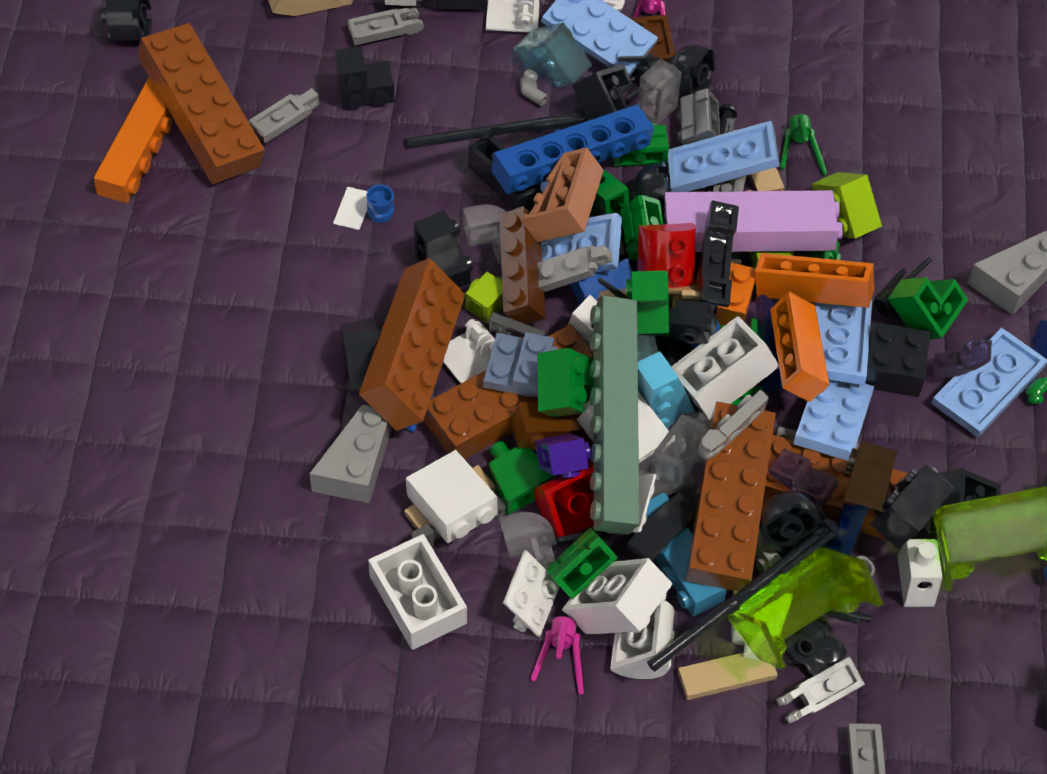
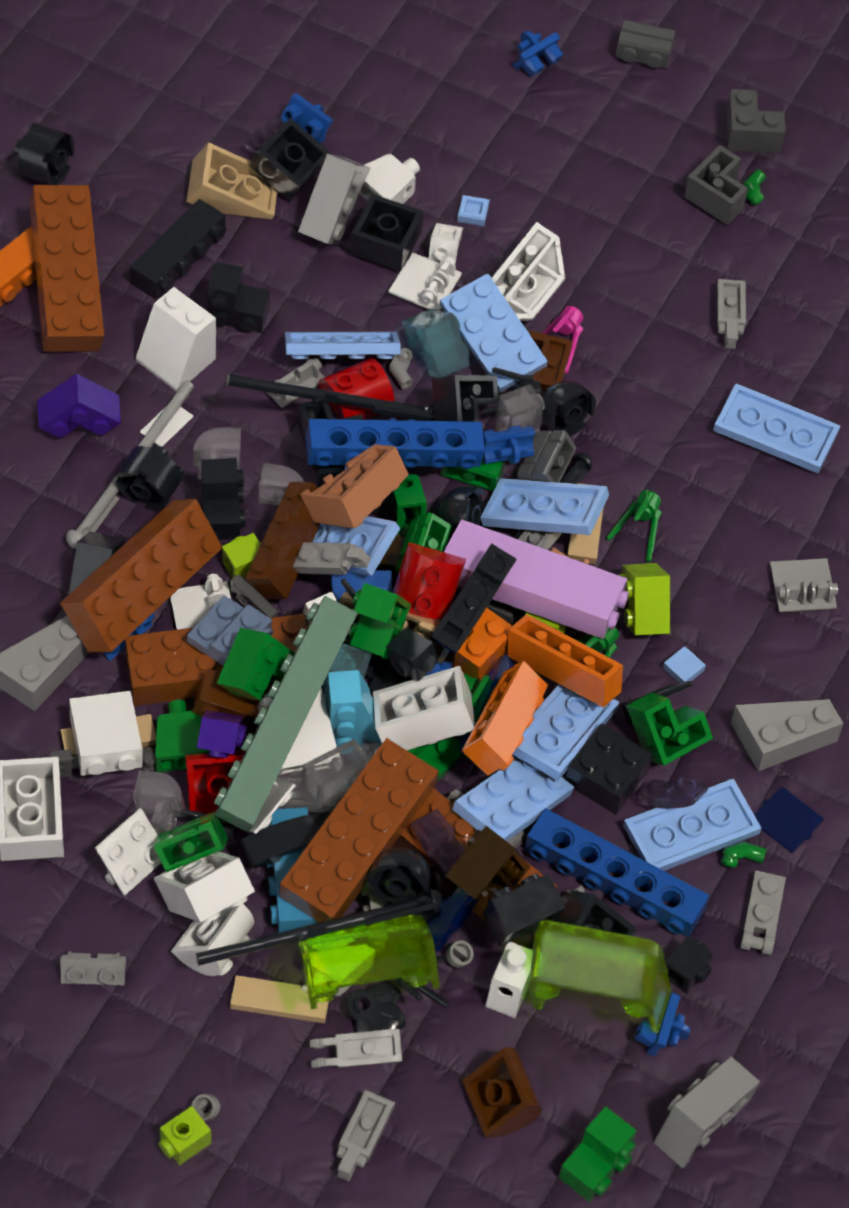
camera: 20 degrees right, 0 degrees up
light grey hinge [248,88,320,143] -> none
light grey hinge [347,7,424,46] -> none
blue wheel [366,185,394,223] -> none
dark pink plant [530,616,584,695] -> none
light grey hinge [698,390,768,460] -> none
none -> dark purple brick [37,374,121,438]
none -> light grey hinge [60,951,126,985]
none -> light grey bar [66,381,194,549]
none -> black brick [115,445,185,511]
none -> black brick [130,198,226,300]
none -> white slope [136,287,216,392]
none -> clear brick [193,427,241,479]
none -> light grey hinge [267,358,325,409]
none -> light blue plate [285,332,400,359]
none -> red brick [318,358,395,420]
none -> reddish brown brick [462,1047,542,1138]
none -> blue hips [482,425,535,464]
none -> blue brick [525,808,710,937]
none -> light blue tile [663,646,706,684]
none -> light blue plate [713,384,840,473]
none -> light grey hinge [770,558,838,612]

